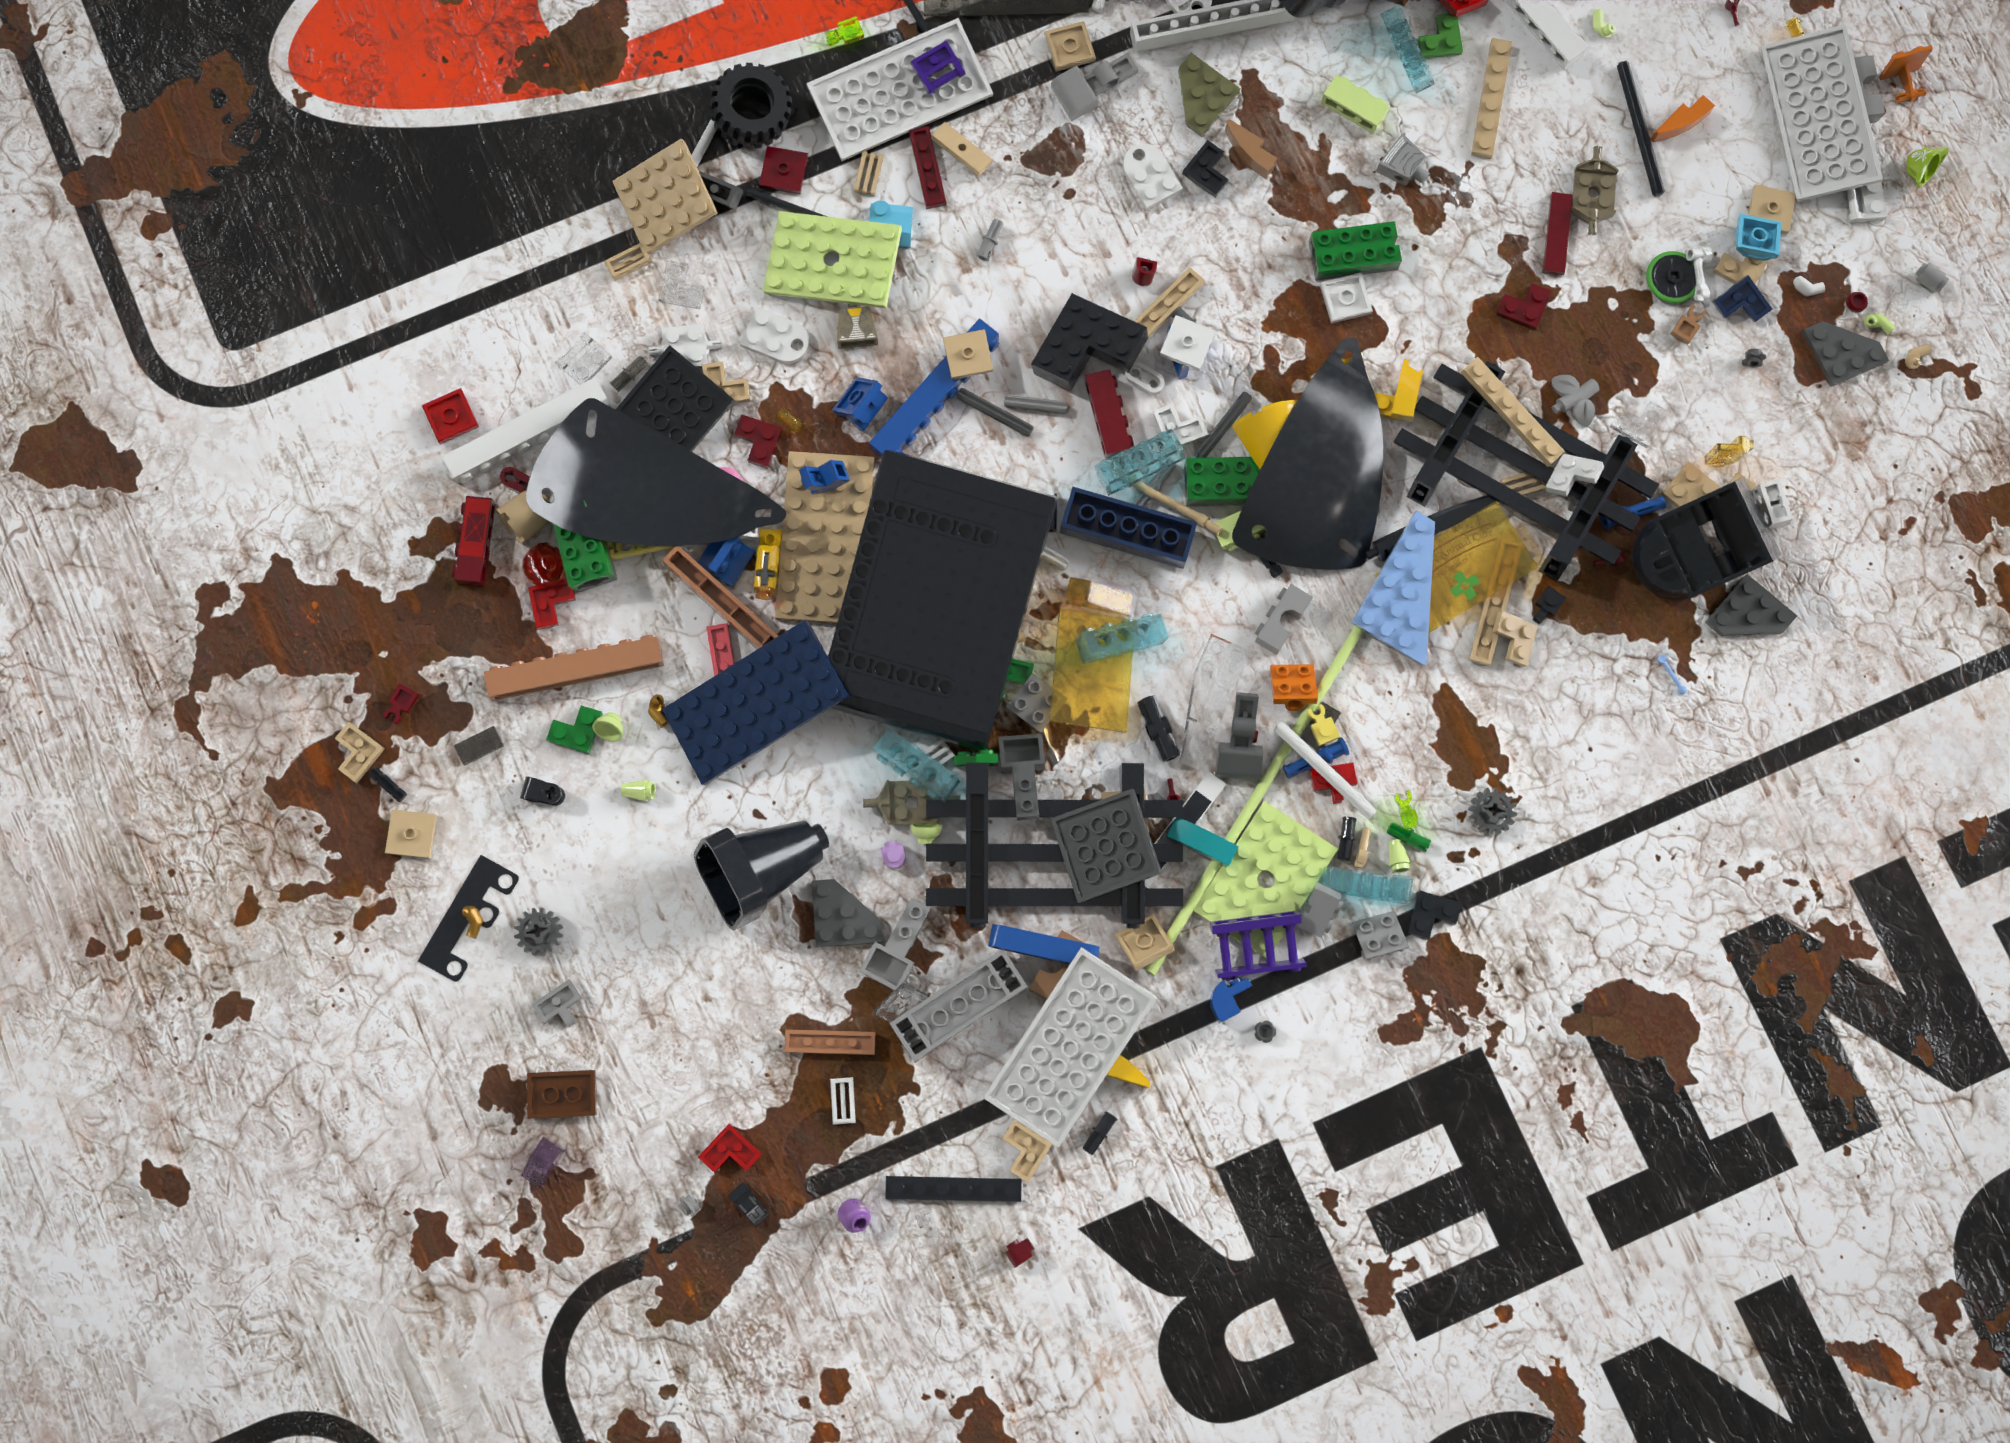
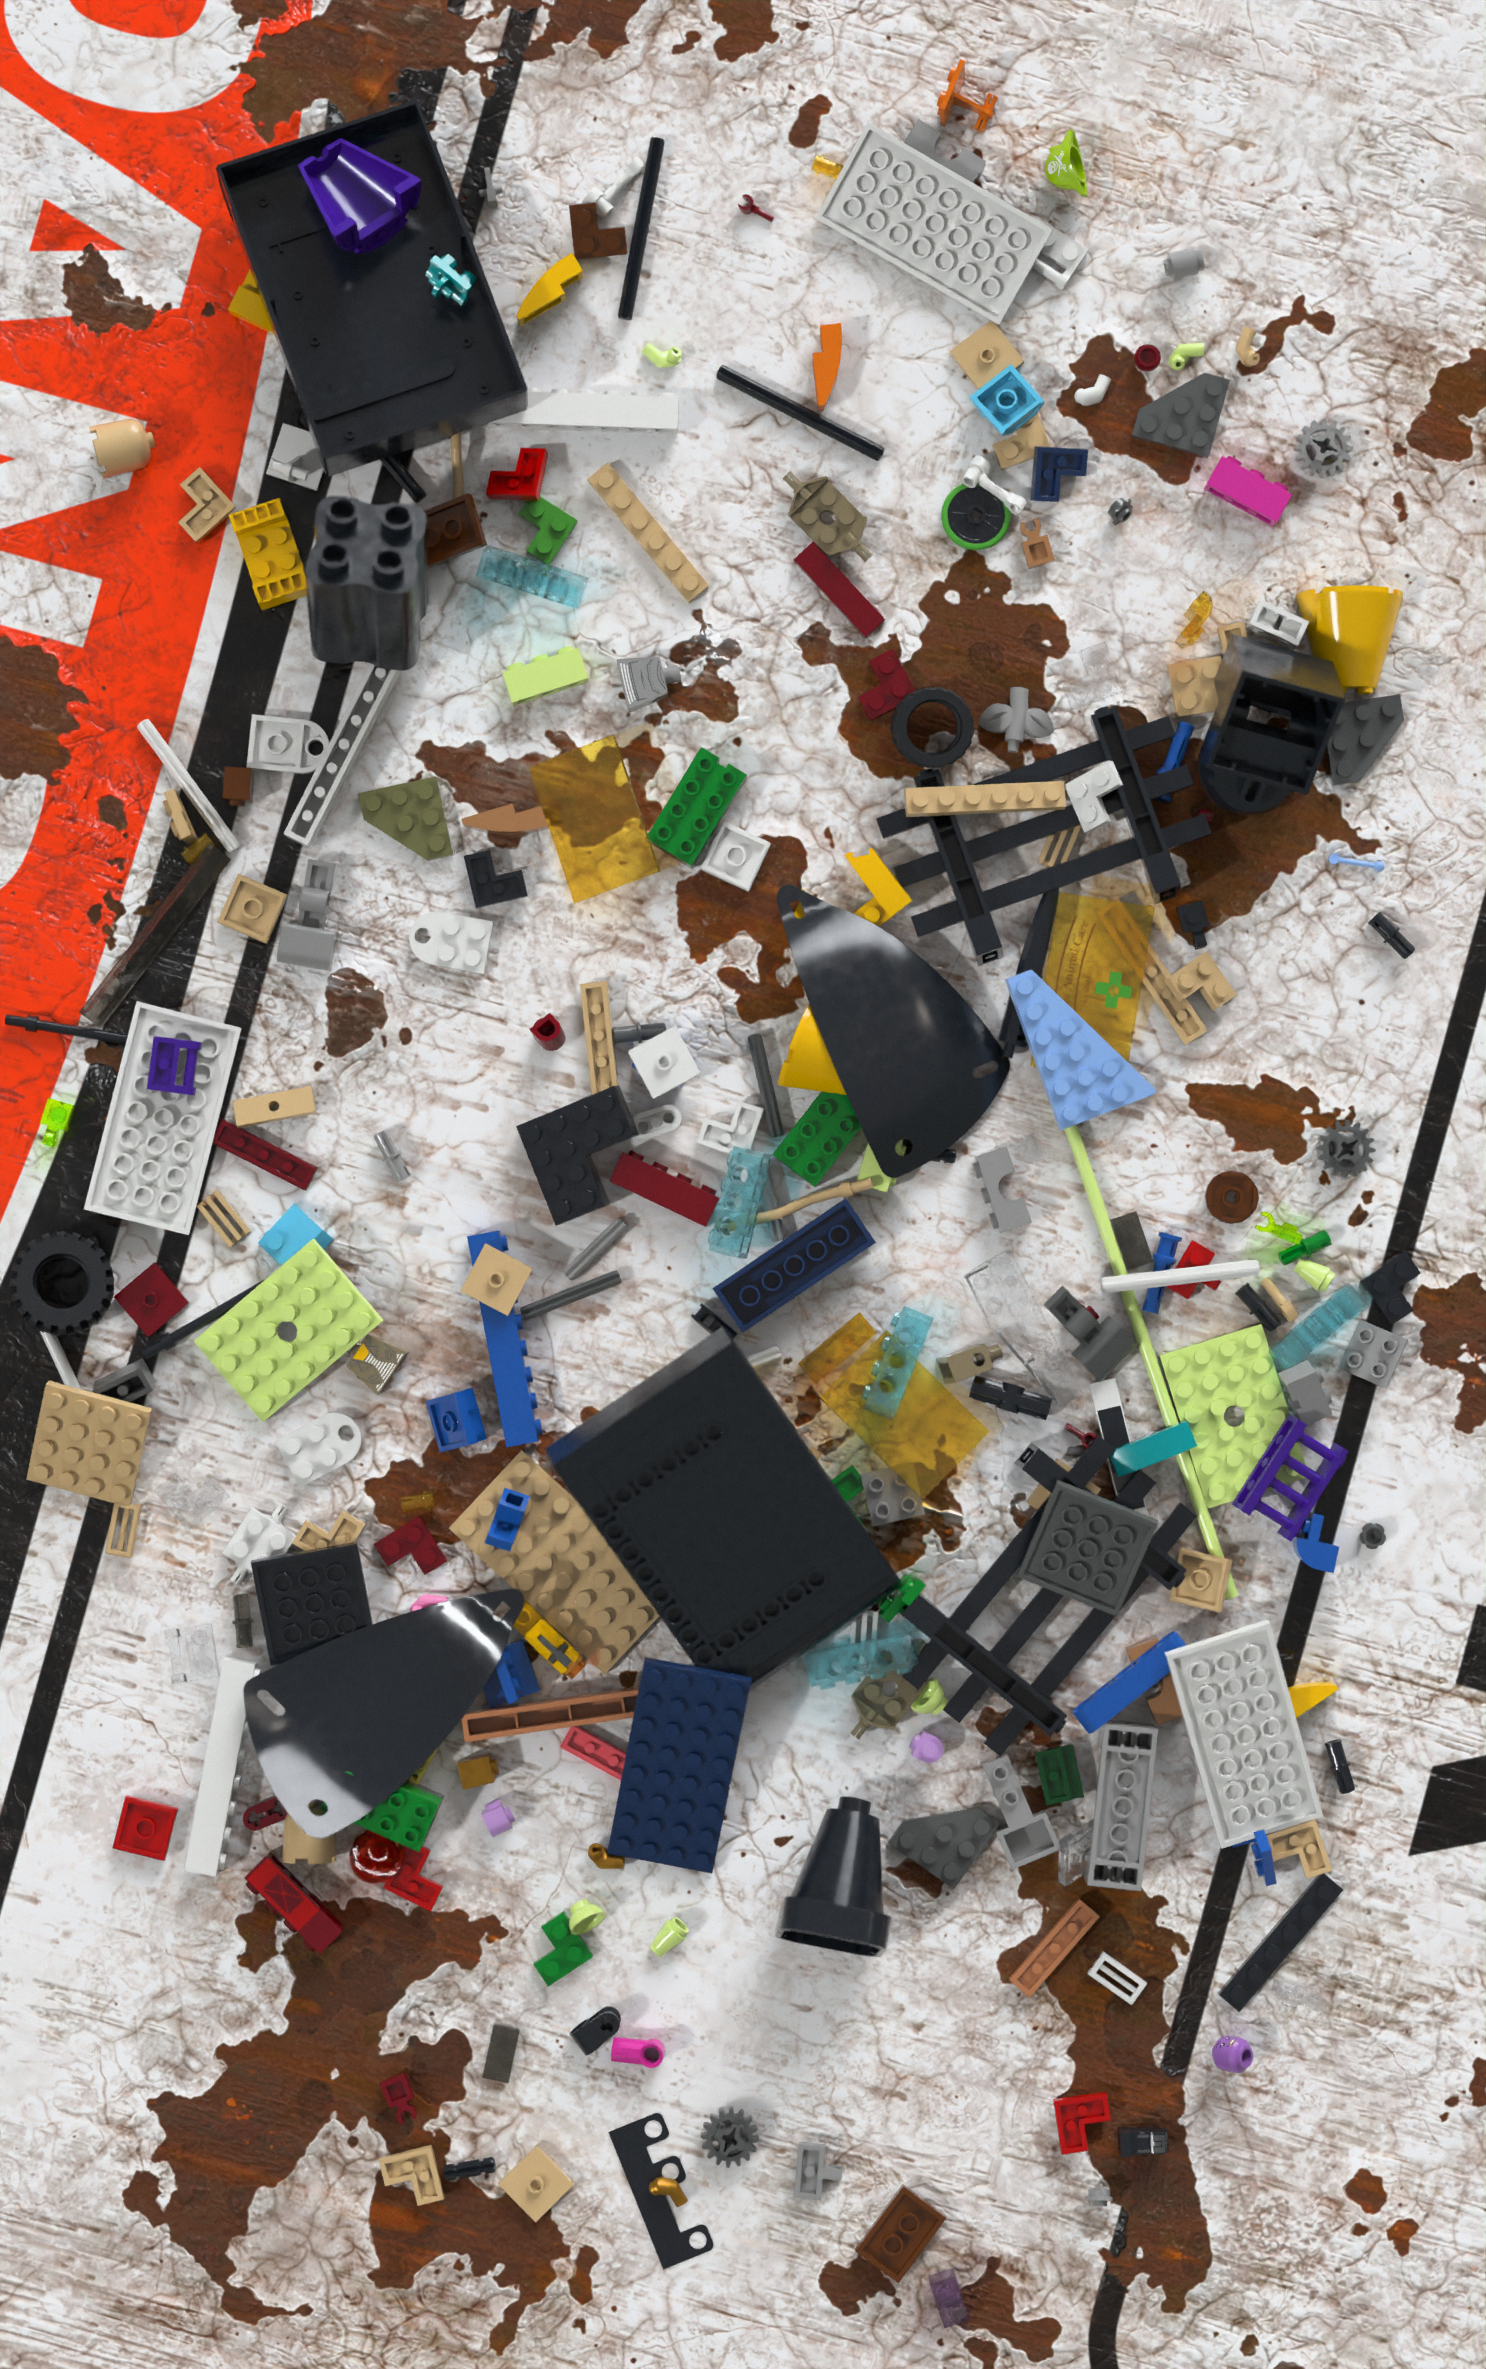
camera: 50 degrees left, 10 degrees up
nougat brick [484,635,664,701] -> none
dark grey plate [998,733,1045,821] -> none
dark red plate [1005,1237,1035,1268] -> none
orange plate [1270,664,1318,711] -> none
light yellow plate [1307,704,1340,746] -> none
none -> pearl gold brick [457,1753,499,1790]
none -> lavender plate [482,1799,515,1837]
none -> clear yellow piece [529,734,660,903]
none -> dark pink piece [611,2037,666,2068]
none -> black tyre [890,687,974,768]
none -> dark tan torso [936,1343,1003,1384]
none -> dark green plate [1034,1743,1084,1805]
none -> dark pink brick [1204,456,1292,527]
none -> reddish brown plate [1204,1170,1259,1224]
none -> blue plate [1232,1830,1277,1886]
none -> light grey gear [1293,418,1353,479]
none -> yellow cone [1296,585,1403,695]
none -> black axle [1368,911,1415,959]

